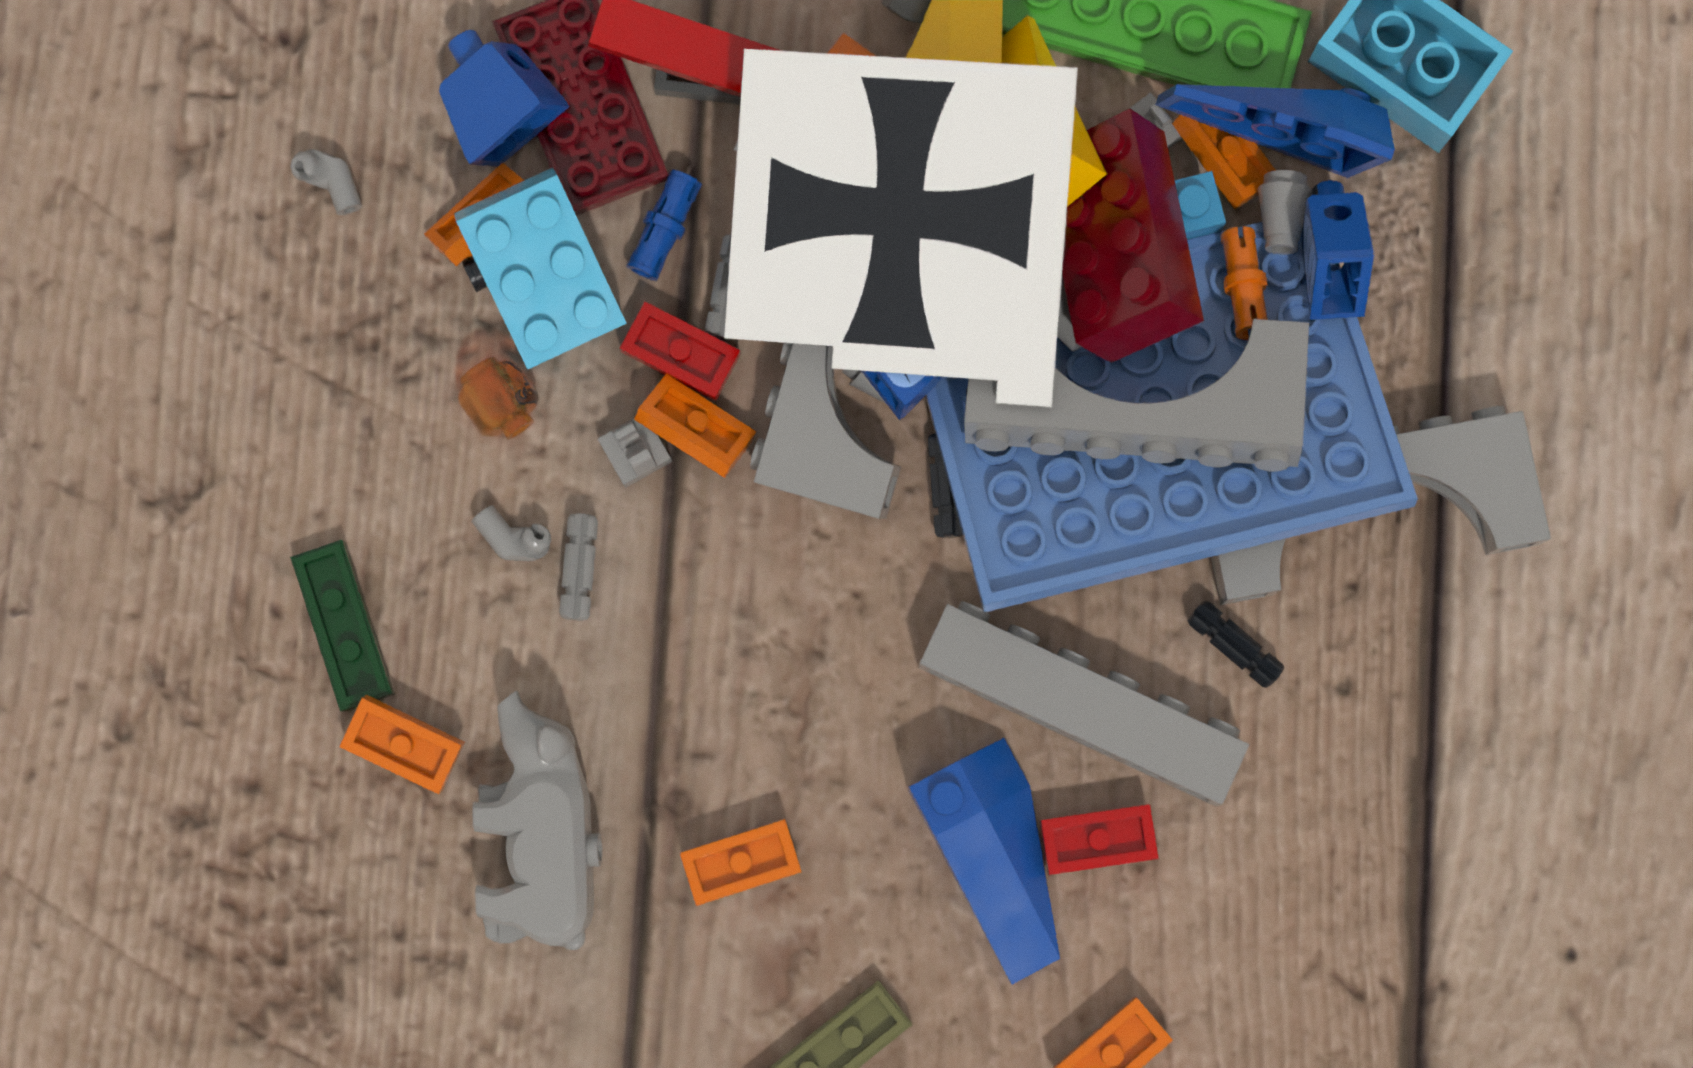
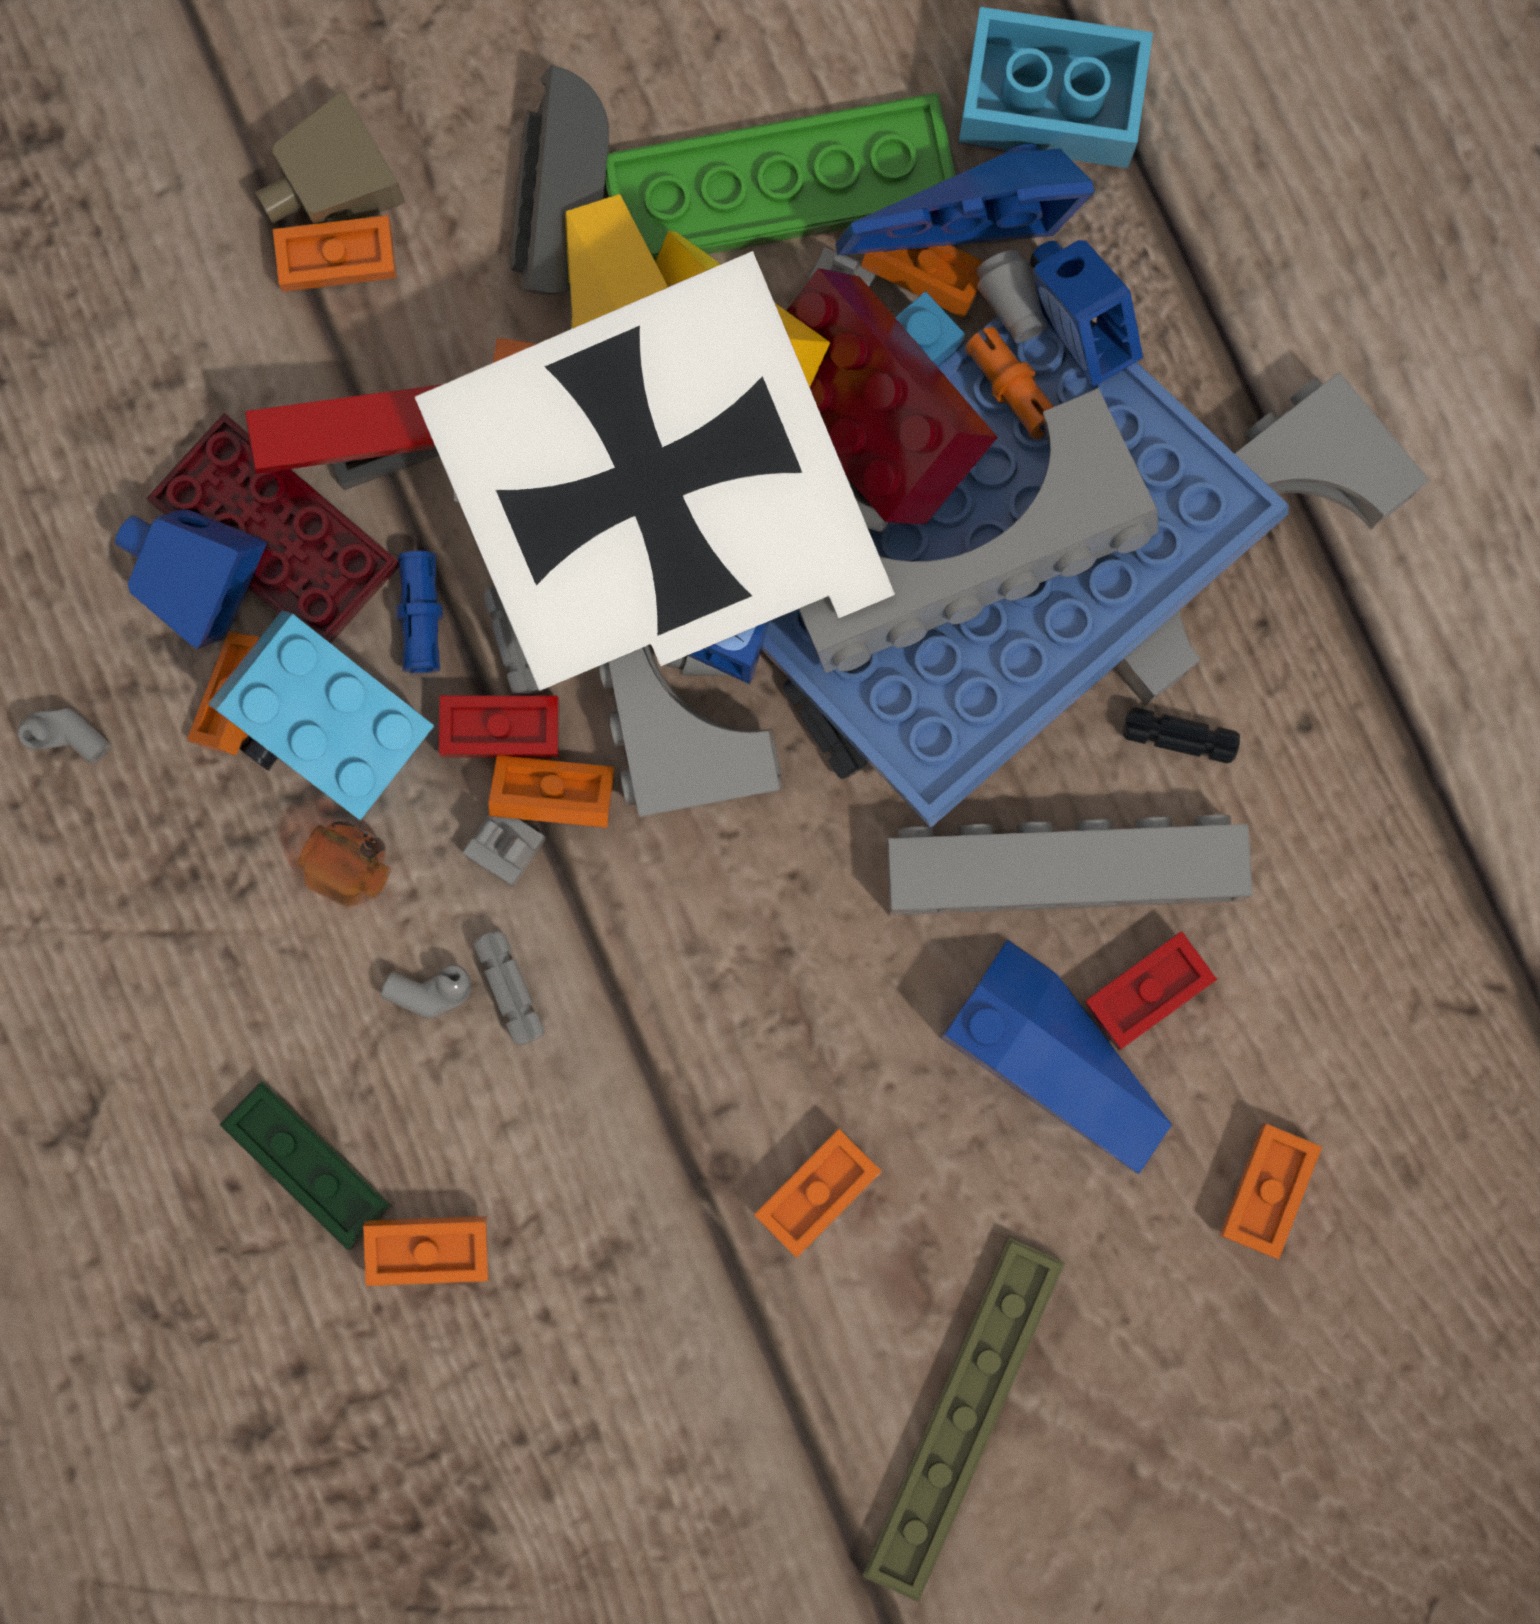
camera: 30 degrees left, 0 degrees up
light grey animal [472,691,603,950] -> none

